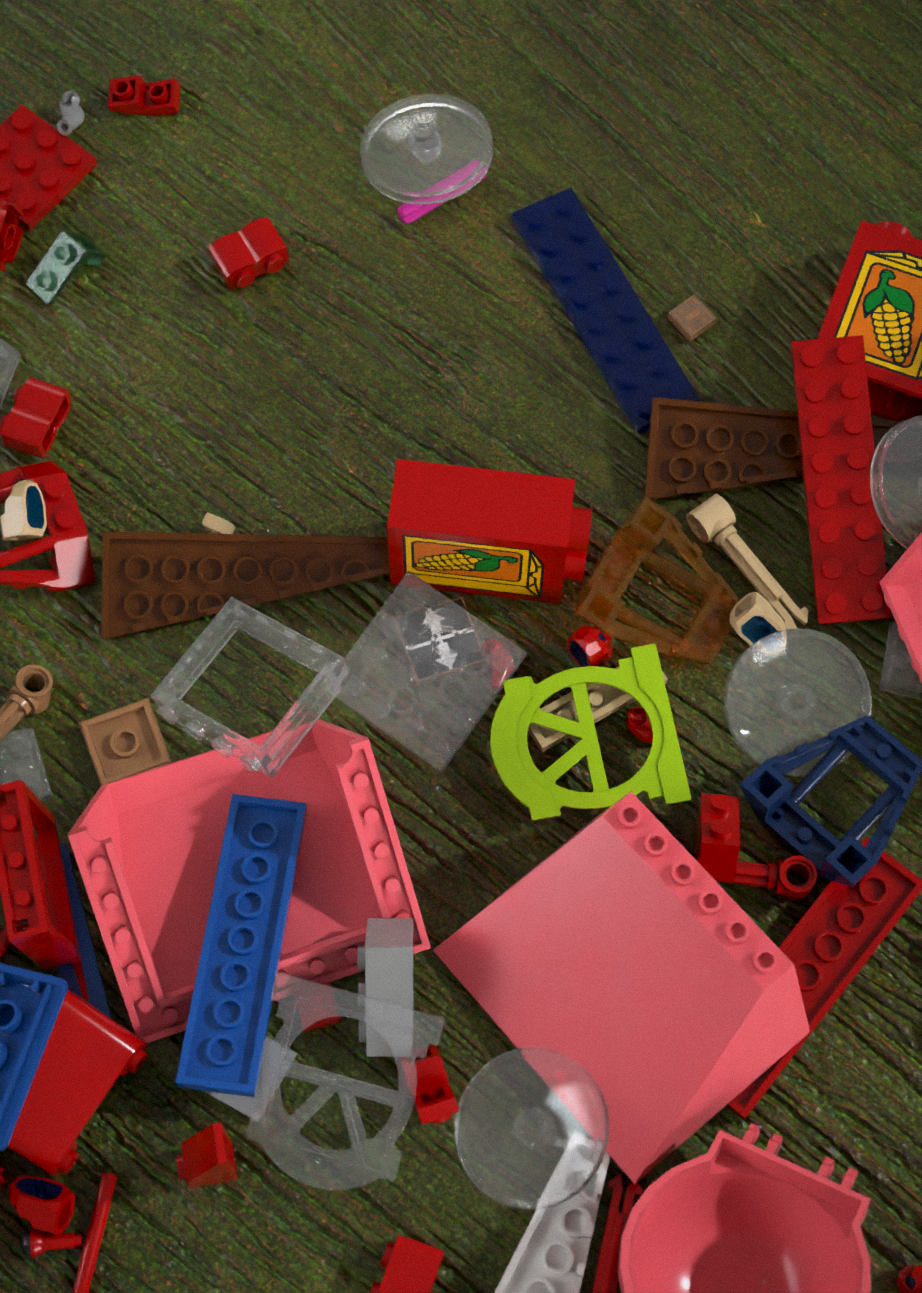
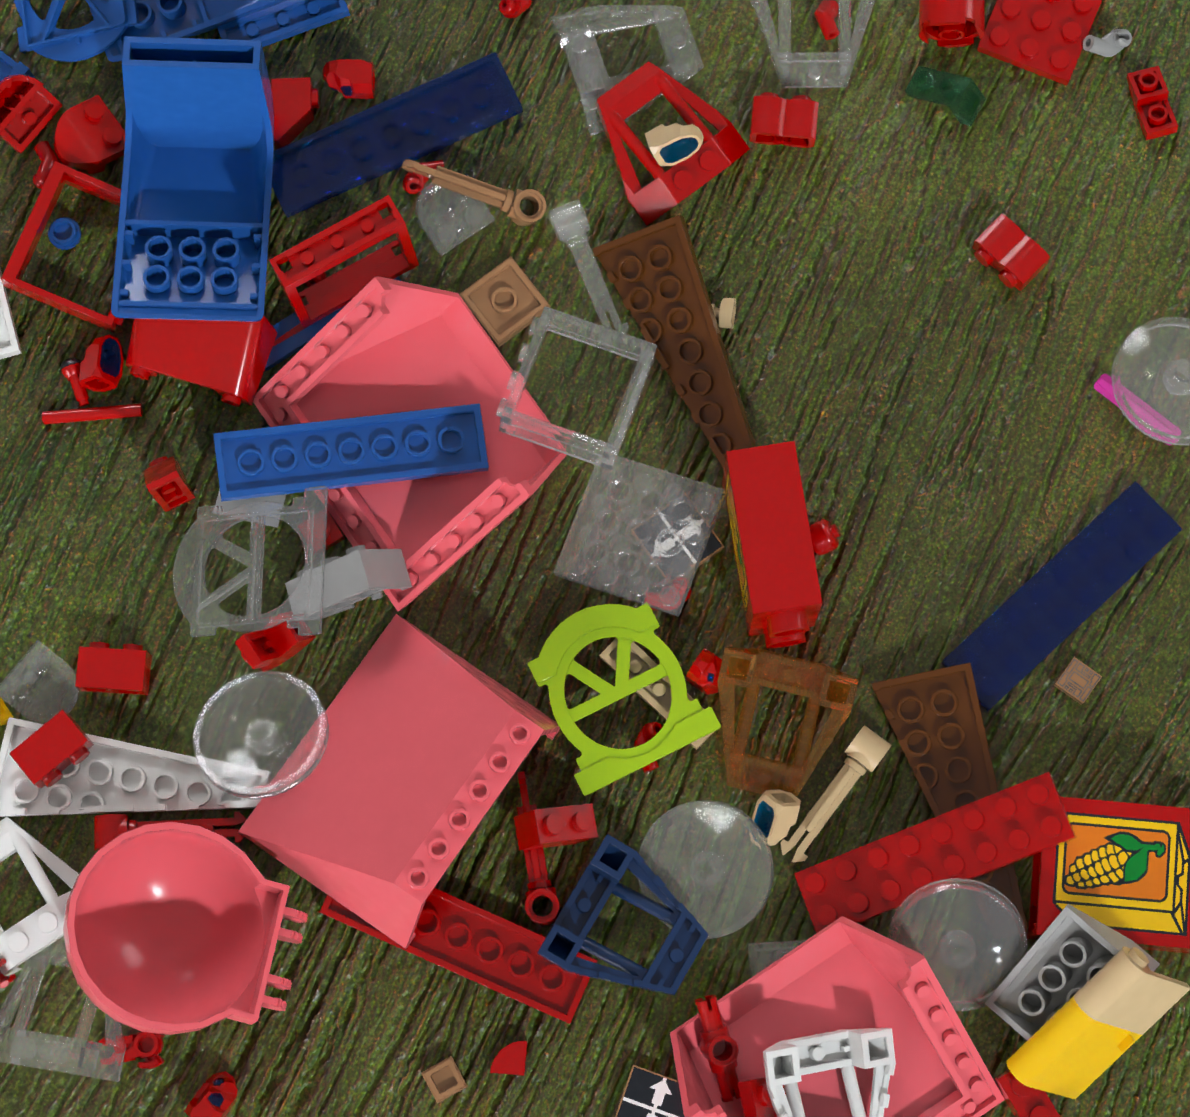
camera: 80 degrees right, 10 degrees up
none -> clear piece [548,199,629,343]

